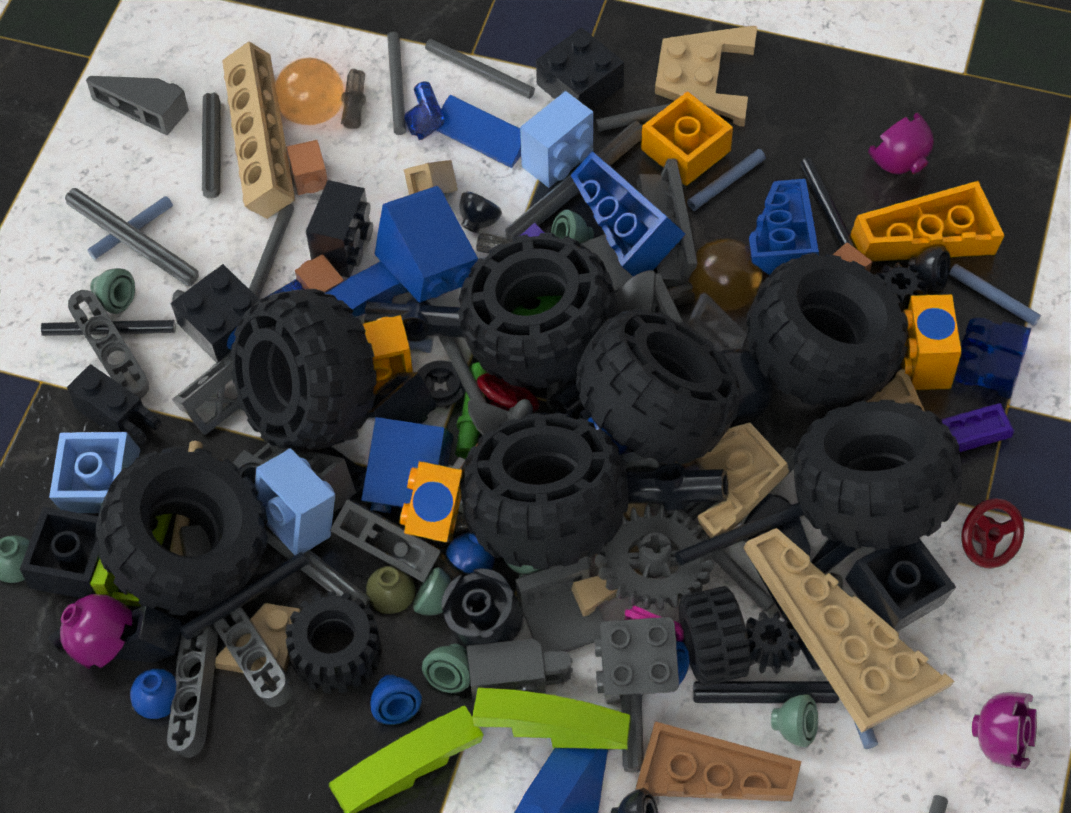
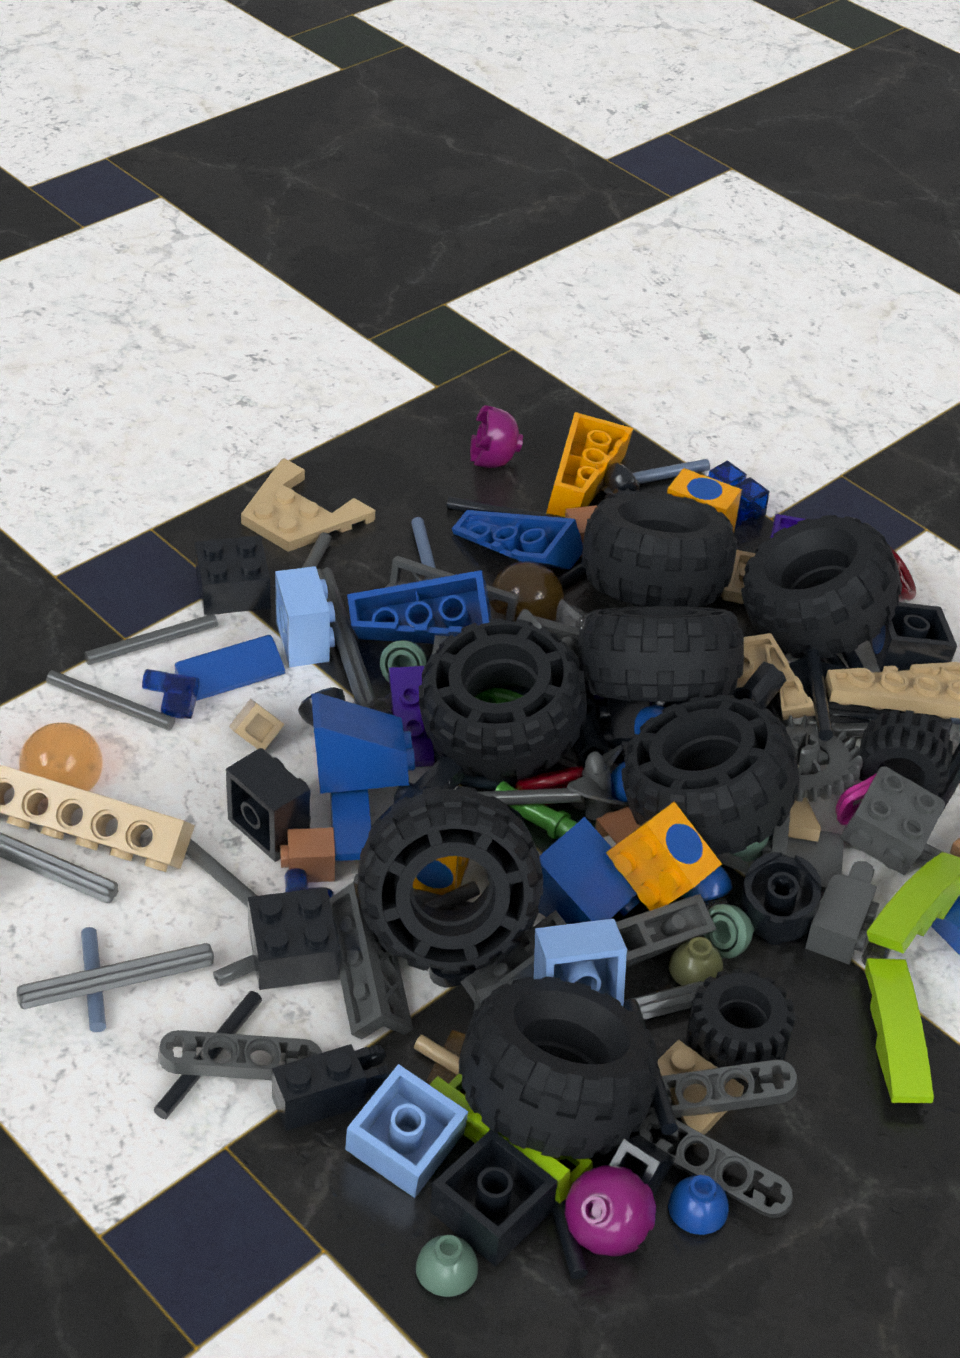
camera: 65 degrees left, 15 degrees down
sand green brick [90,268,135,314] -> none
nougat brick [286,140,327,195] -> none
clear smoke axle [341,68,366,129] -> none
blue brick [370,675,422,725] -> none
sand green brick [422,644,470,693] -> none
light orange brick [641,91,733,186] -> none

